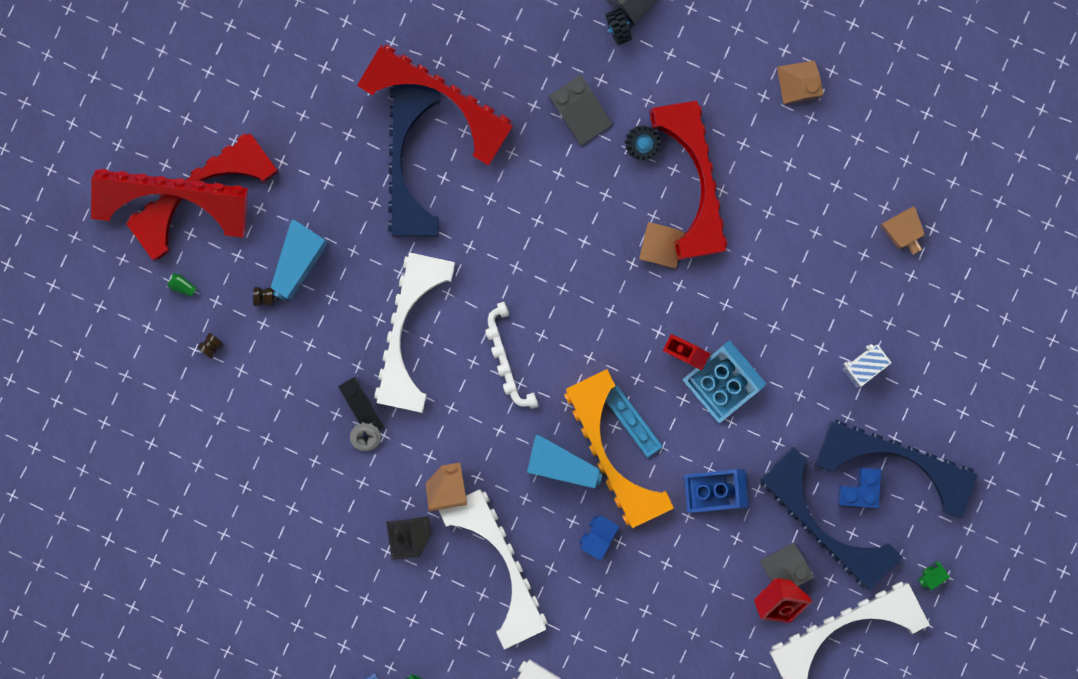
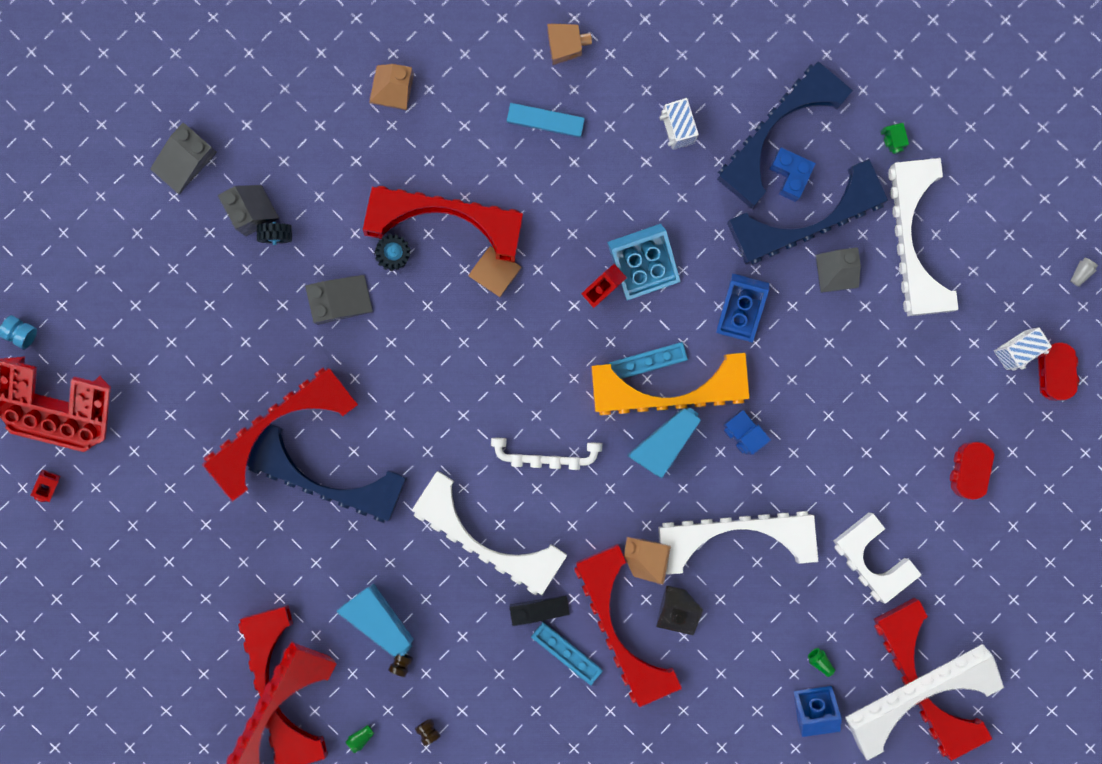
camera: 80 degrees left, 0 degrees up
light grey gear [350,422,381,451] -> none
red slope [754,578,813,623] -> none
none -> dark azure tile [507,103,585,138]
none -> dark azure tile [531,622,603,686]
none -> red arch [574,544,682,708]

